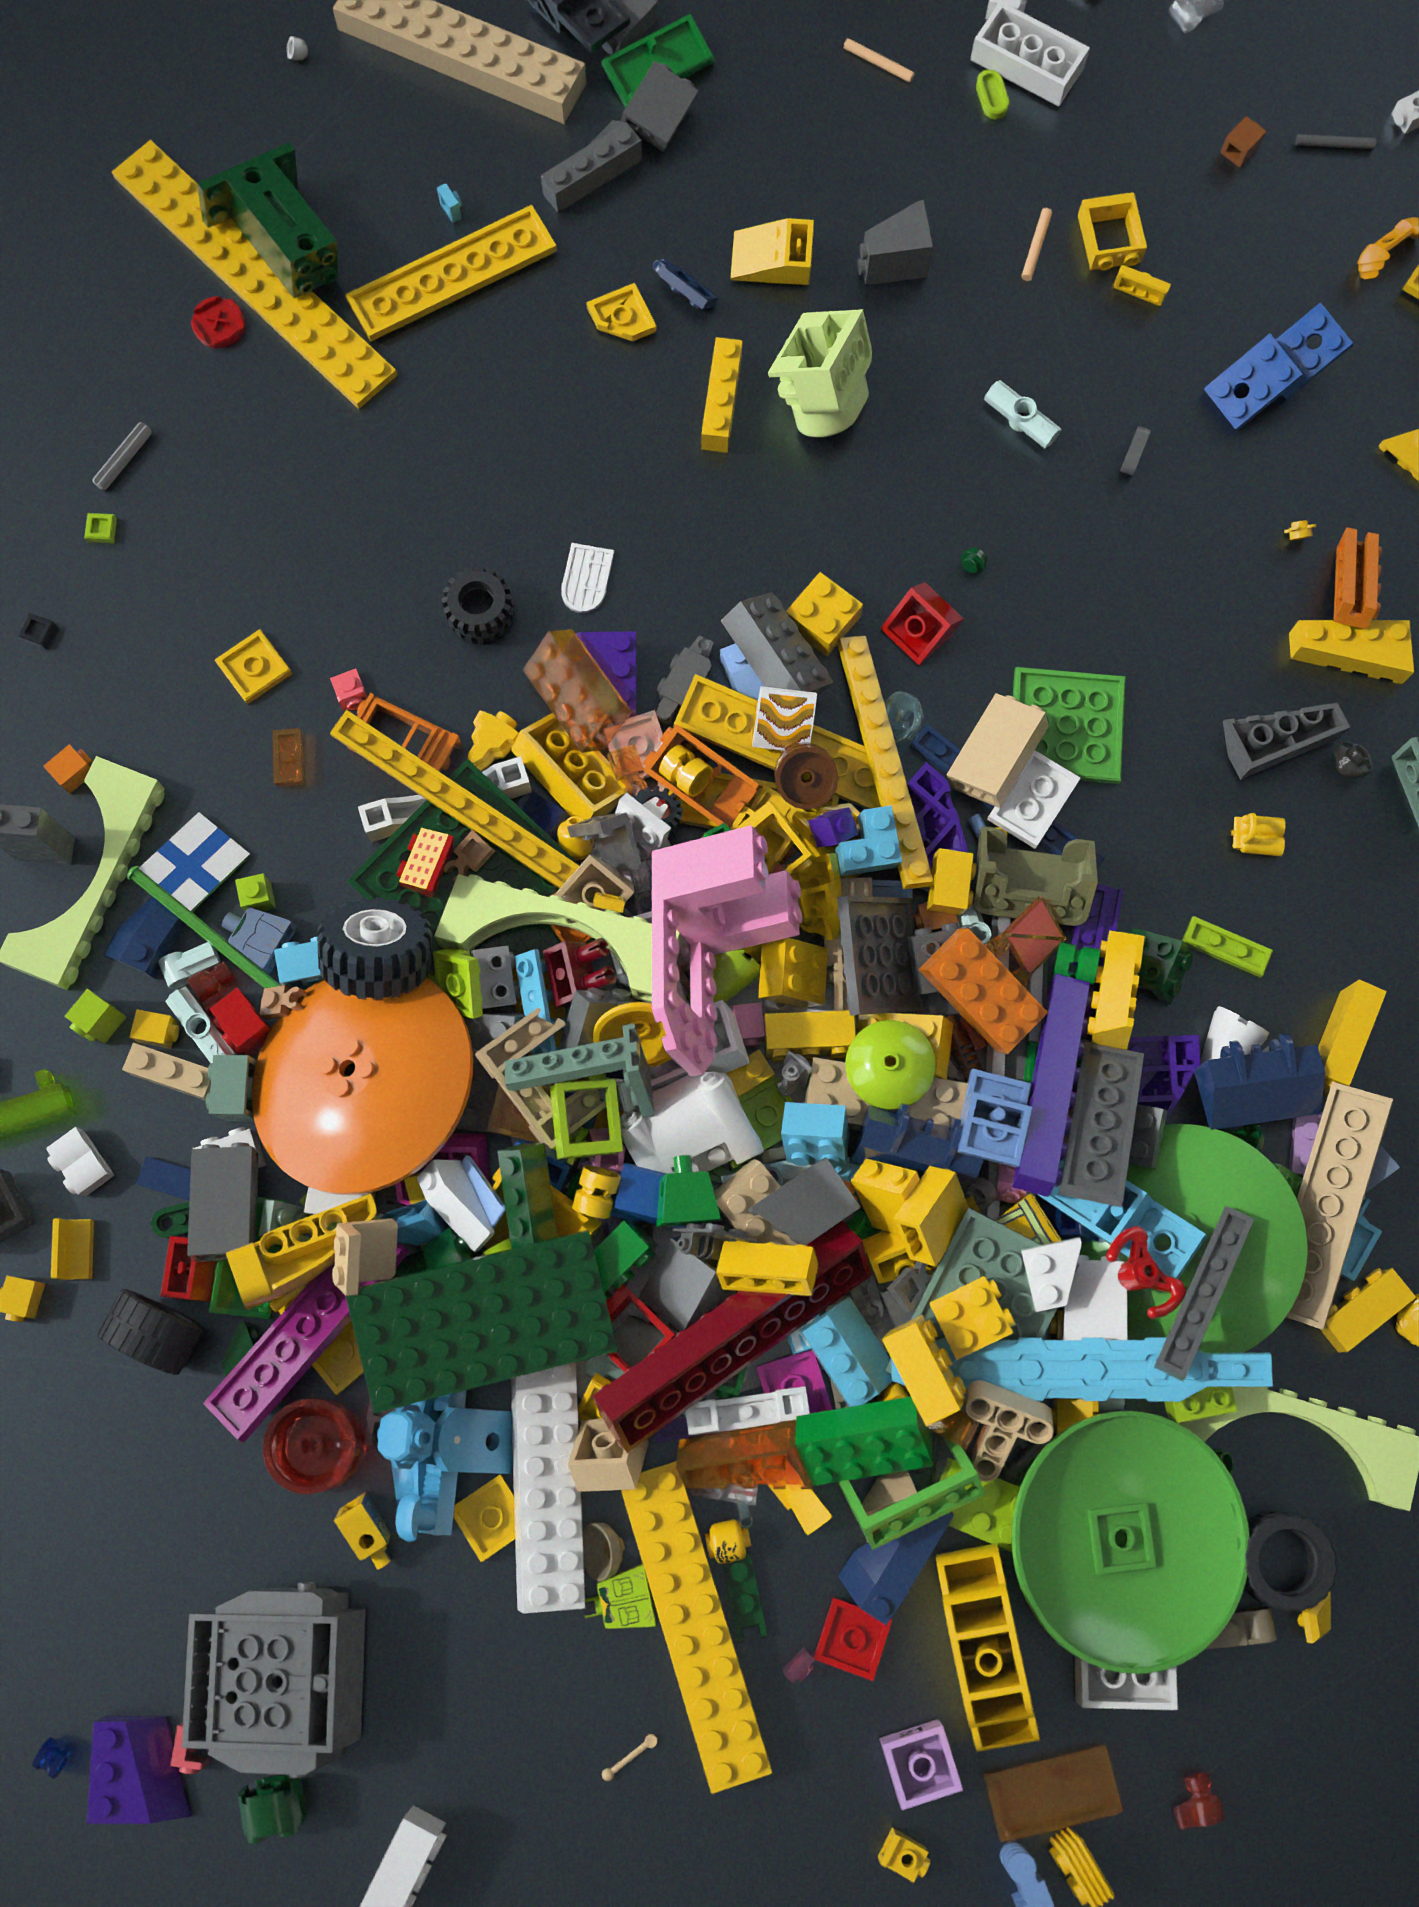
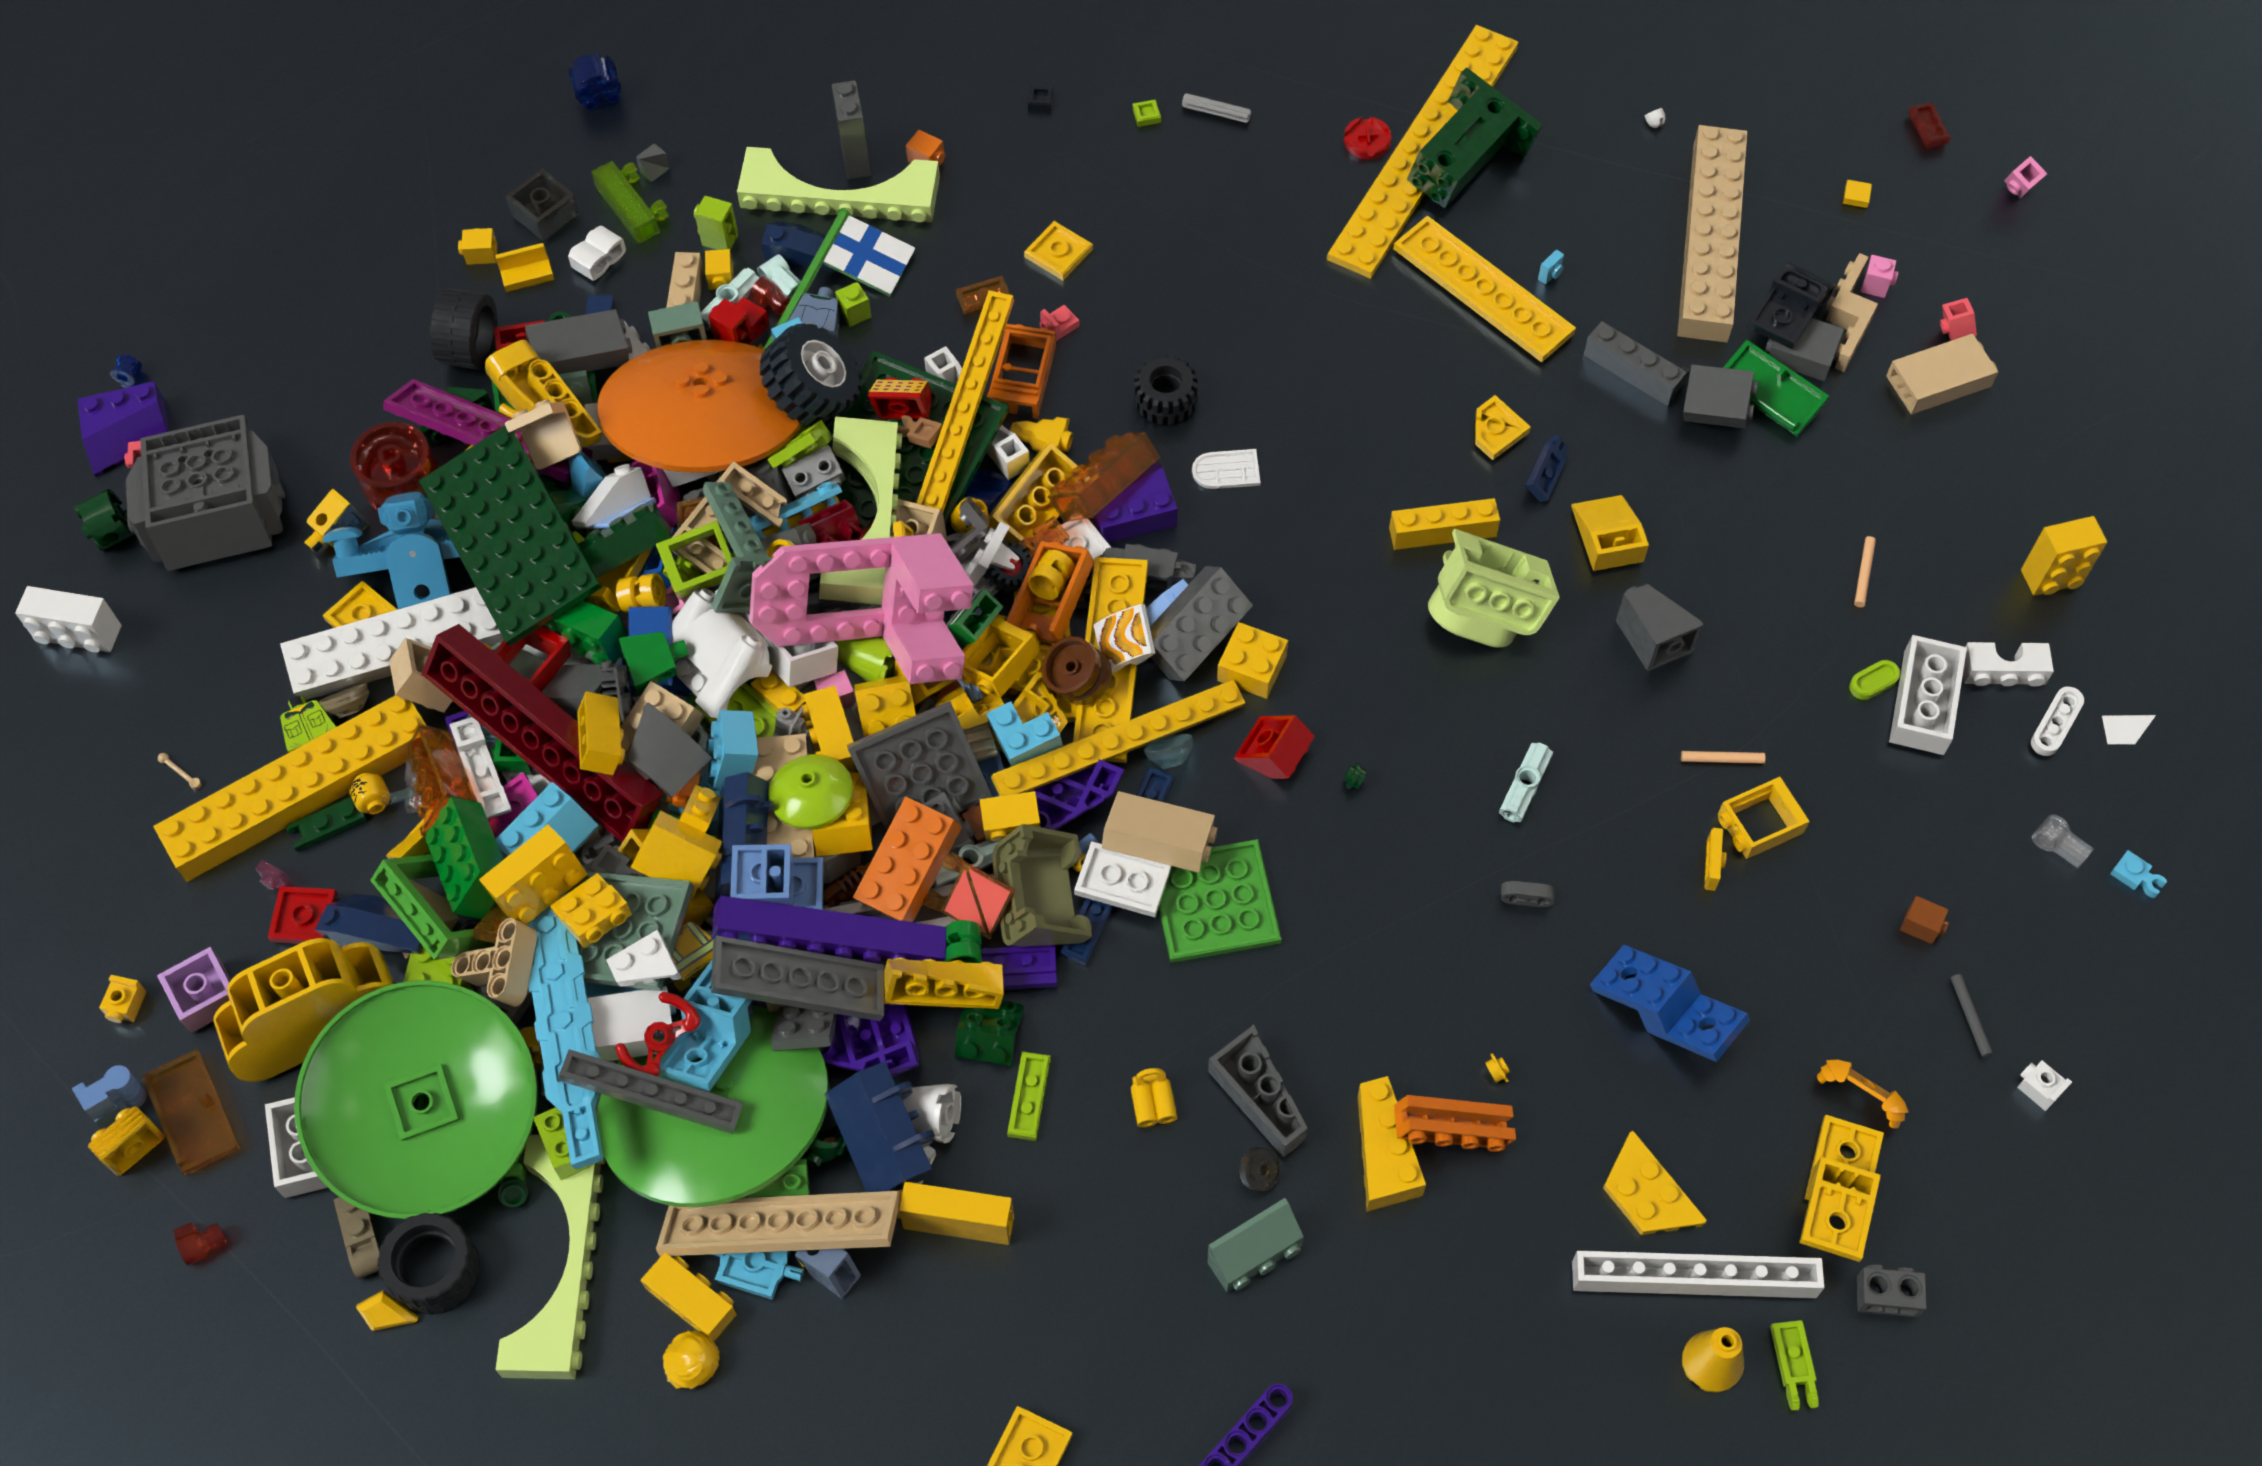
camera: 75 degrees right, 15 degrees down
medium nougat plate [259,985,307,1020] -> none
dark purple brick [808,807,859,848] -> none

